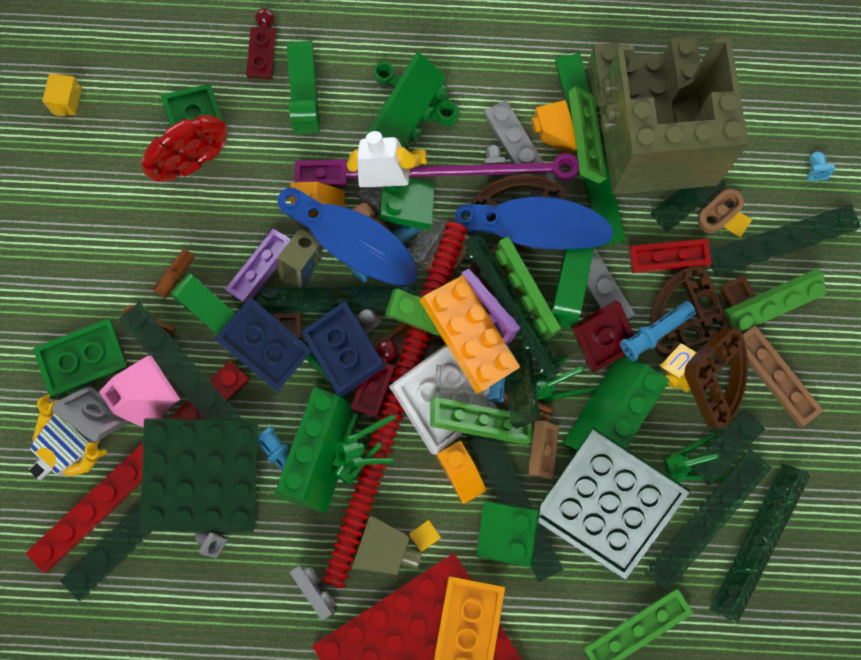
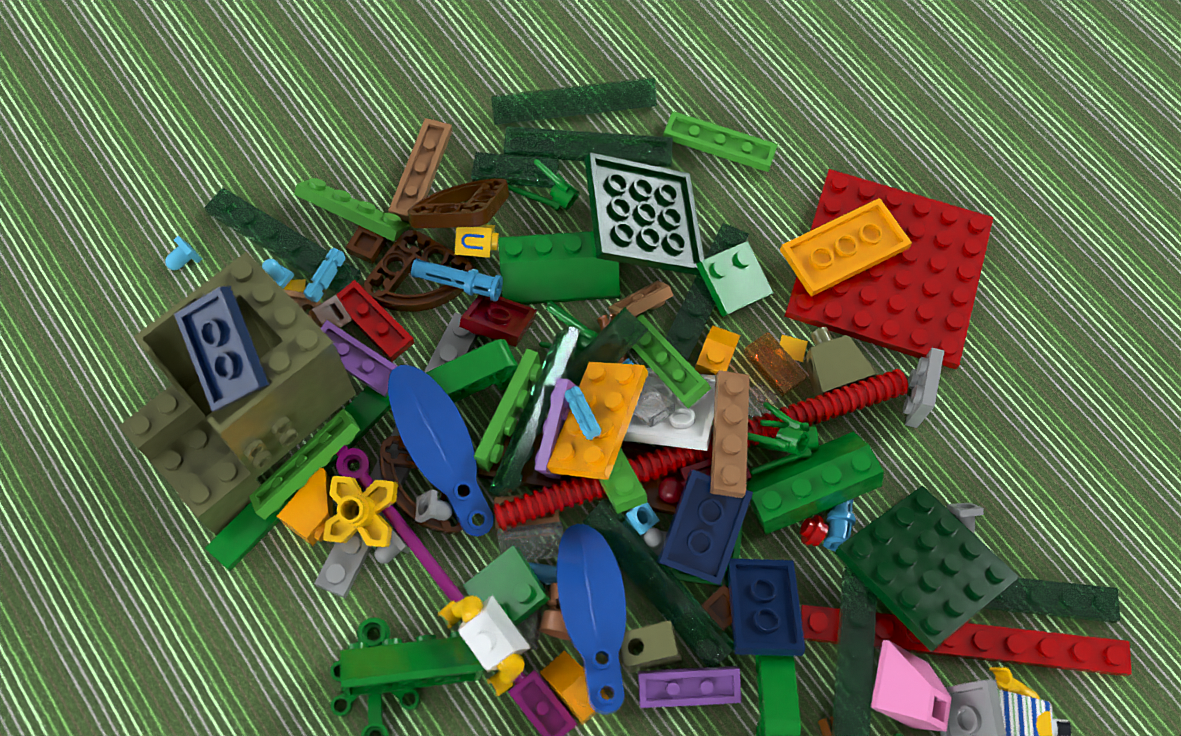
camera: 130 degrees left, 10 degrees down
none -> dark blue plate [174,286,269,412]
none -> medium azure piece [262,259,295,289]
none -> medium azure axle [303,248,345,303]
none -> reddish brown plate [308,295,352,328]
none -> medium lavender plate [321,320,397,398]
none -> yellow plant [323,476,398,547]
none -> light grey piece [415,489,453,523]
none -> medium azure axle [564,386,601,440]
none -> medium azure piece [622,503,660,535]
none -> medium nougat plate [710,370,749,498]
none -> clear orange plate [744,332,807,397]
none -> clear plant [748,383,779,418]
none -> red plate [799,515,828,547]

